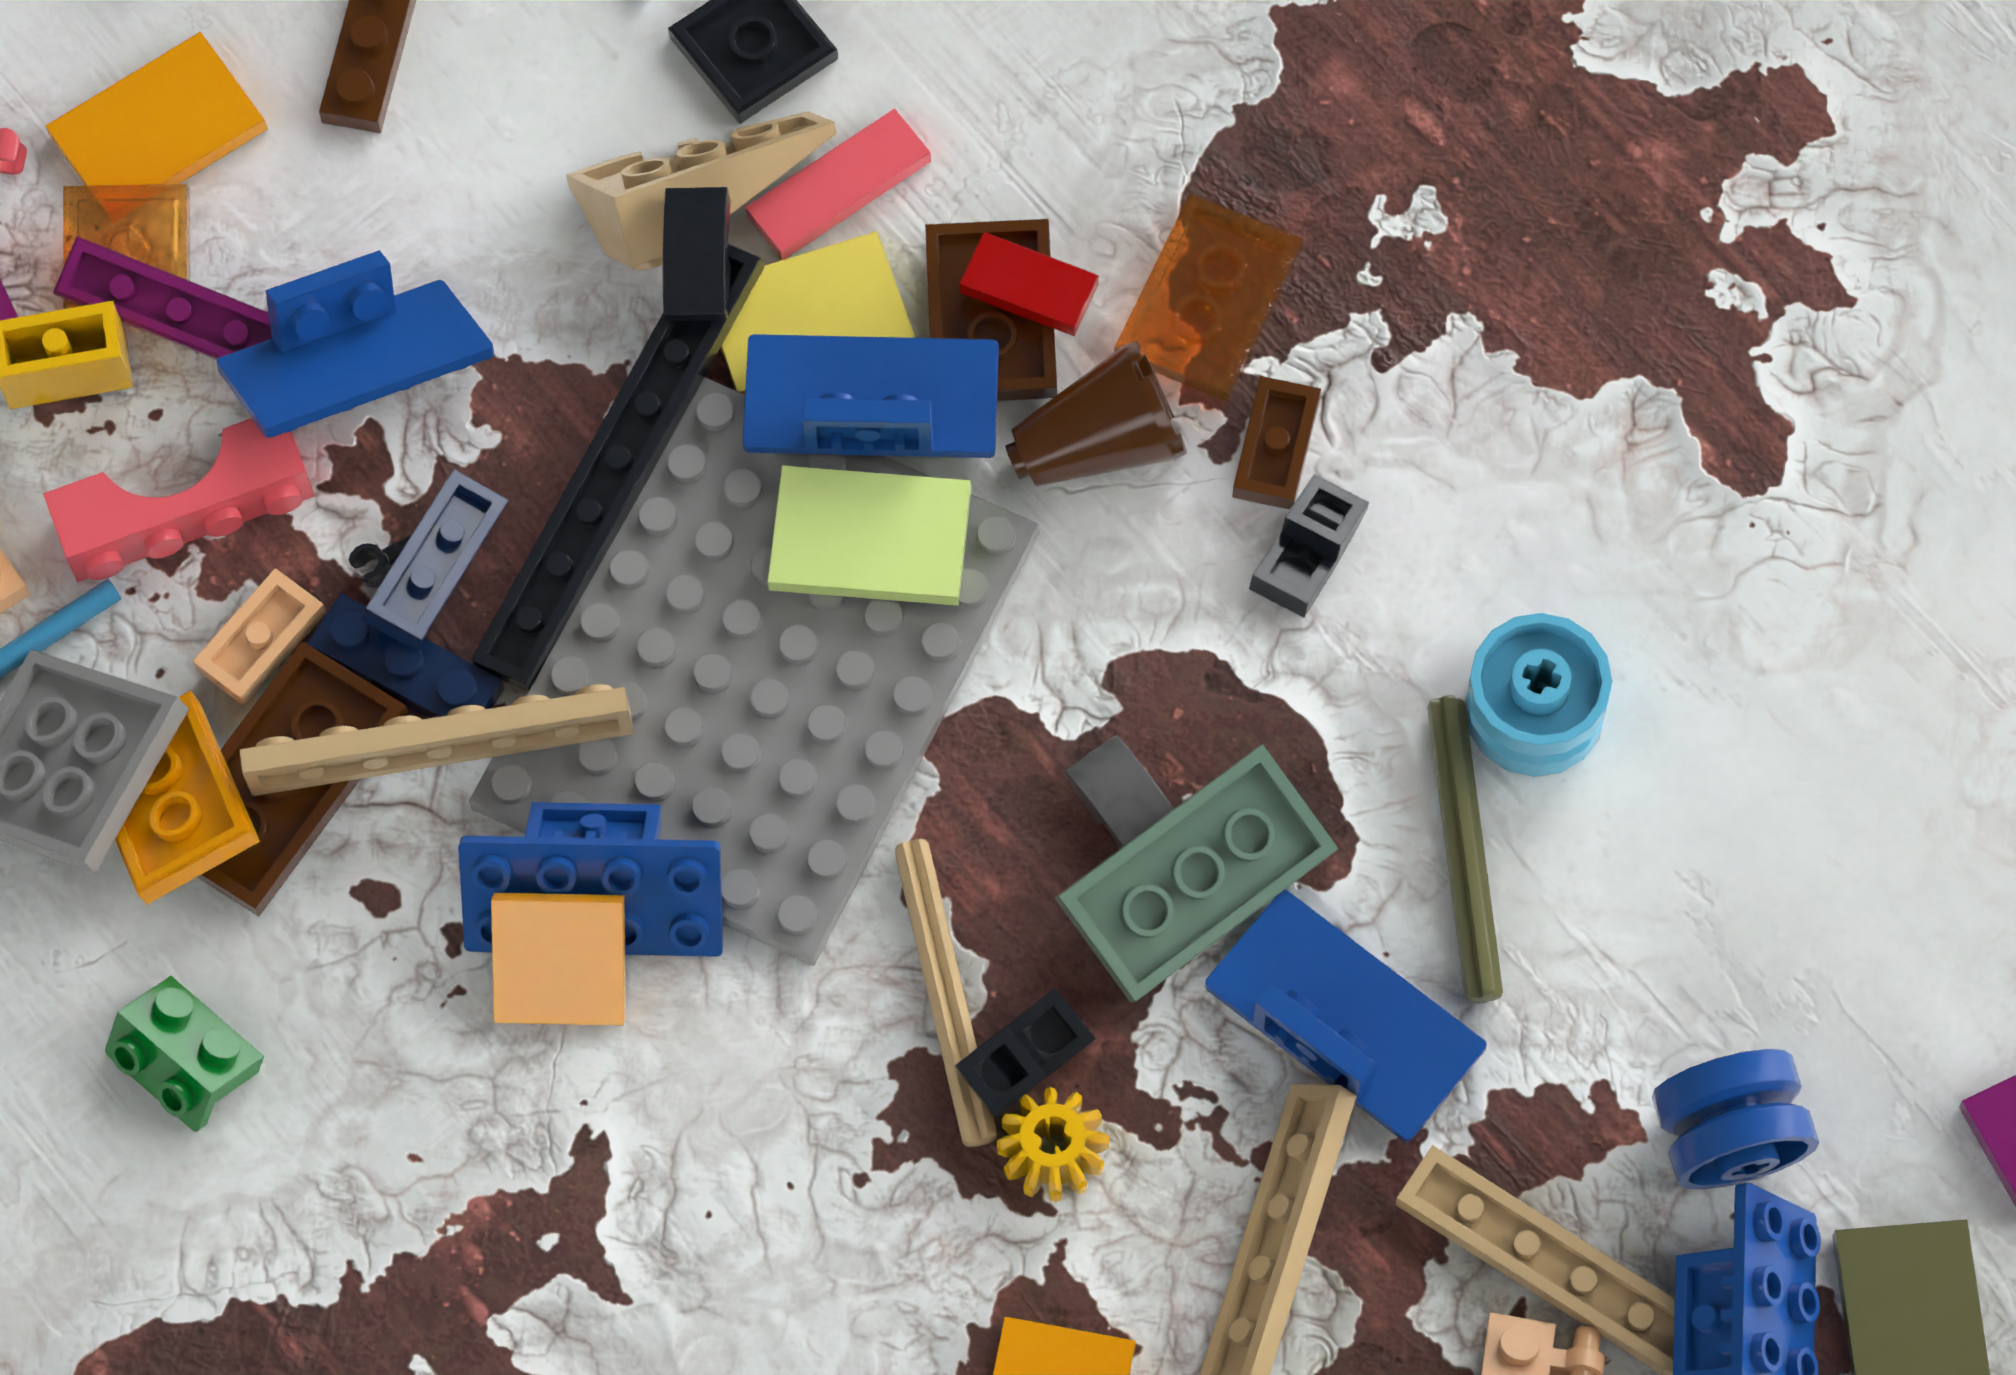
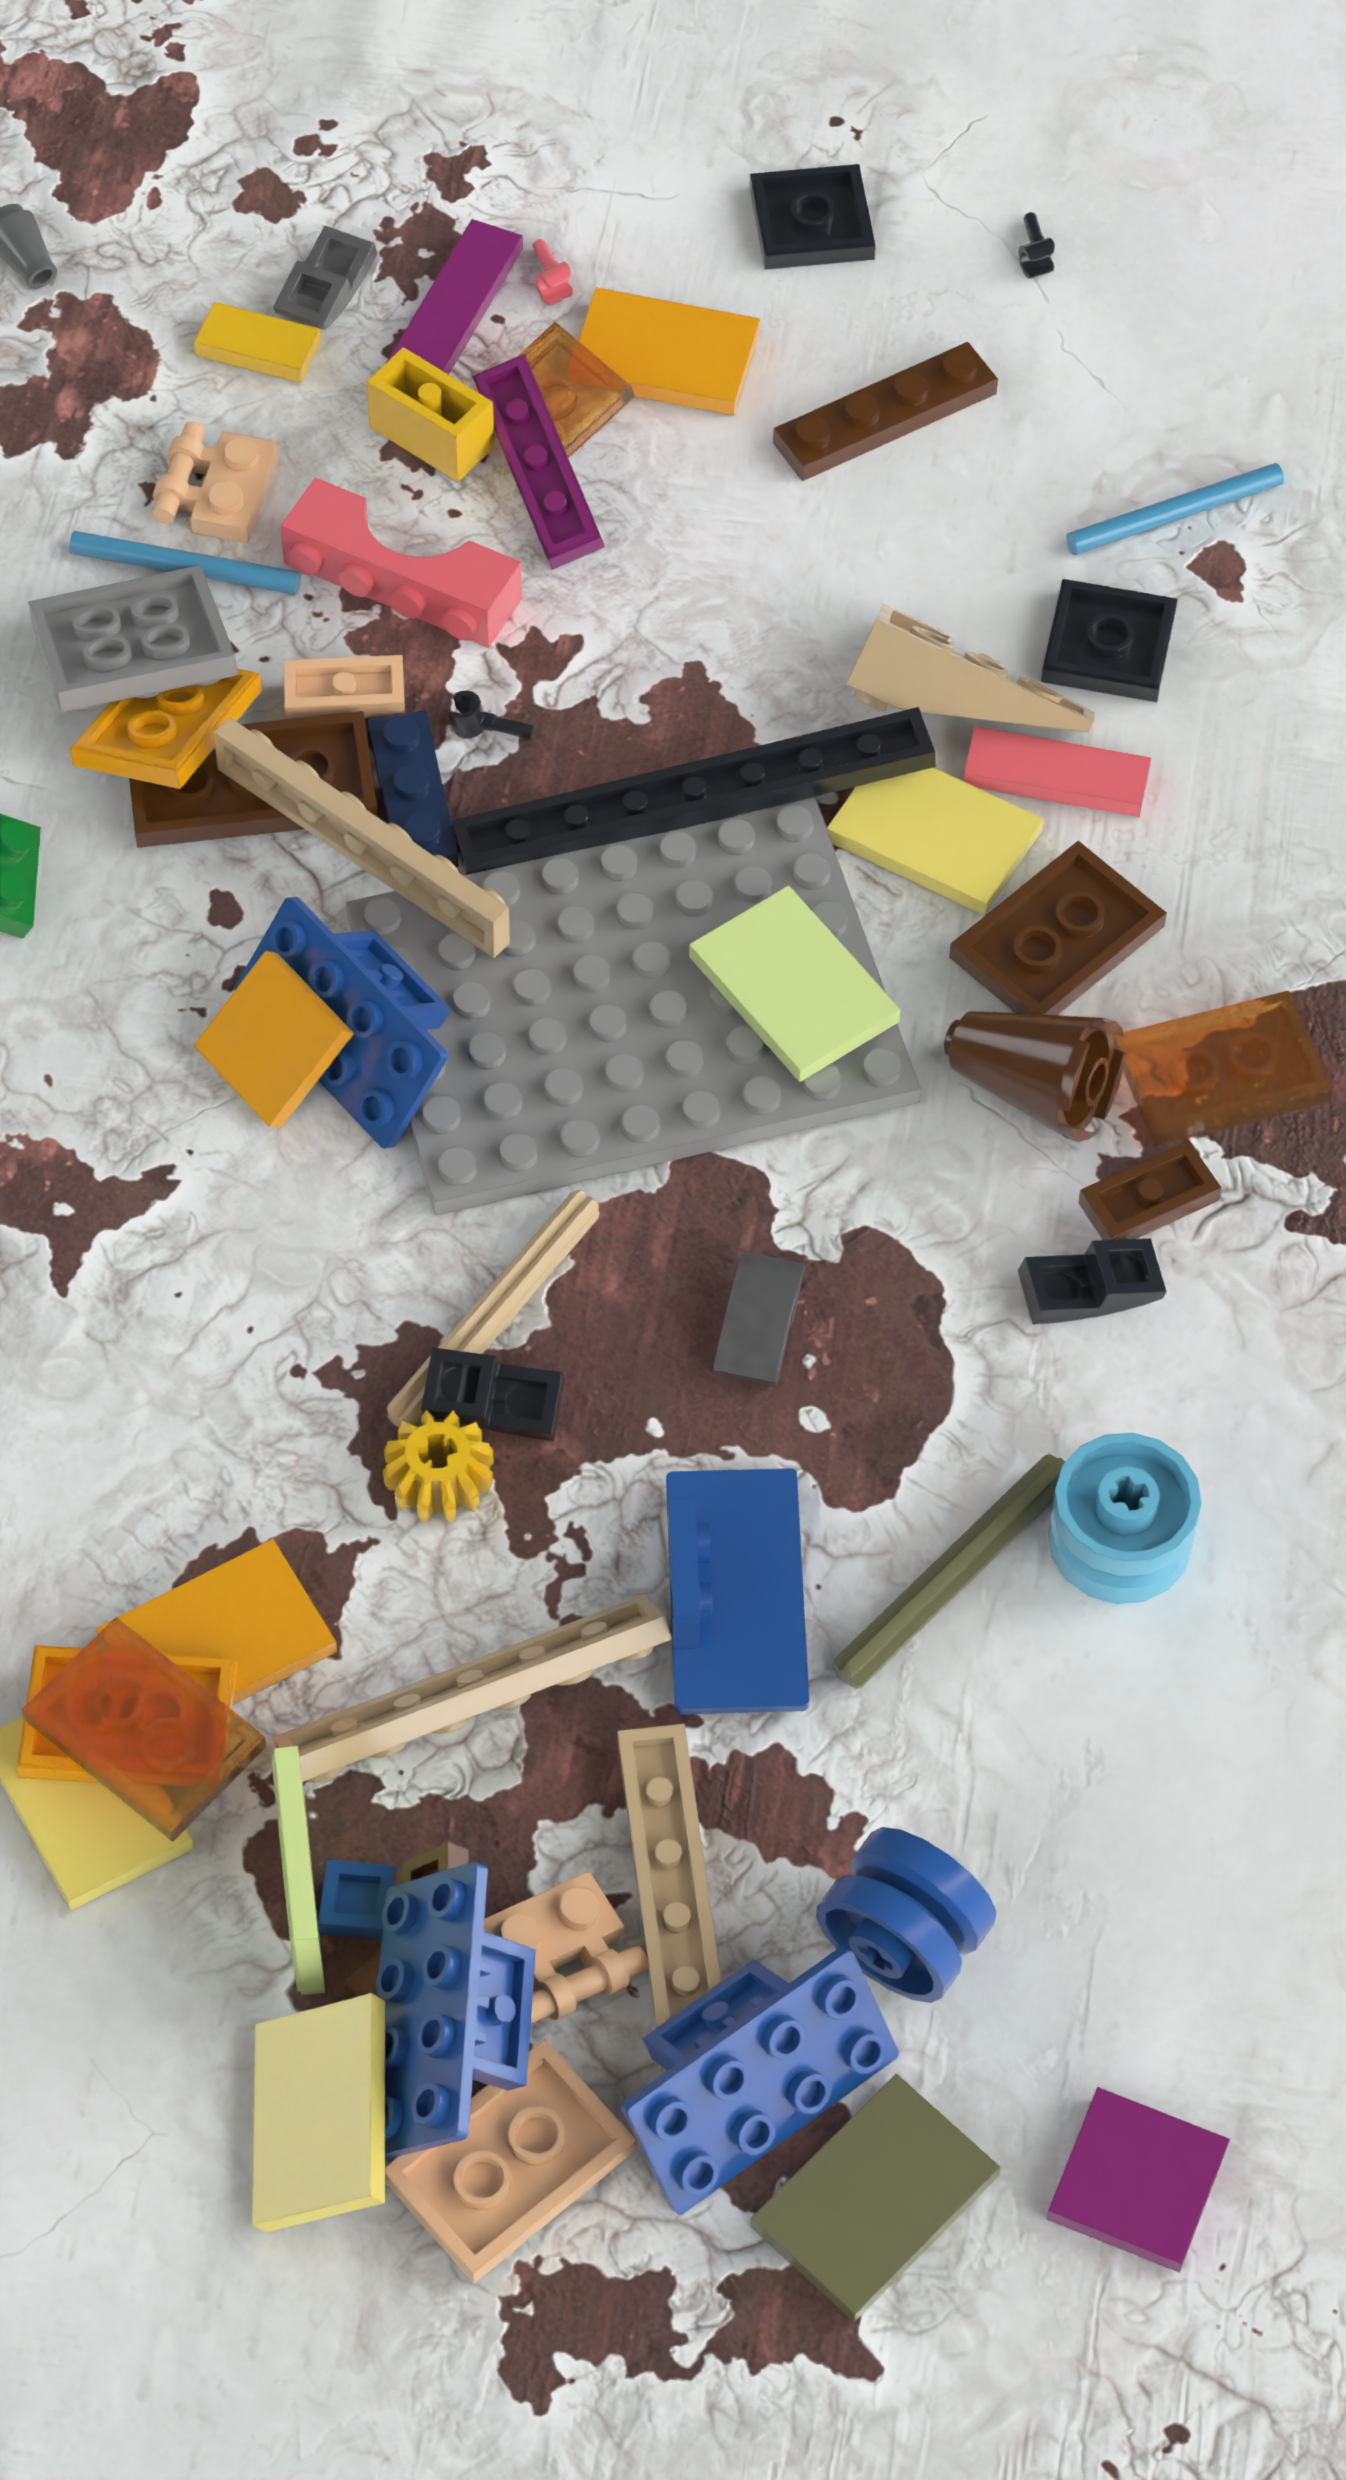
camera: 45 degrees right, 10 degrees down
blue bracket [217,250,494,438] -> none
plate [361,469,508,651] -> none
black slope [663,187,731,322] -> none
blue bracket [743,334,999,458] -> none
red tile [959,232,1099,337] -> none
sand green plate [1054,744,1338,1003] -> none

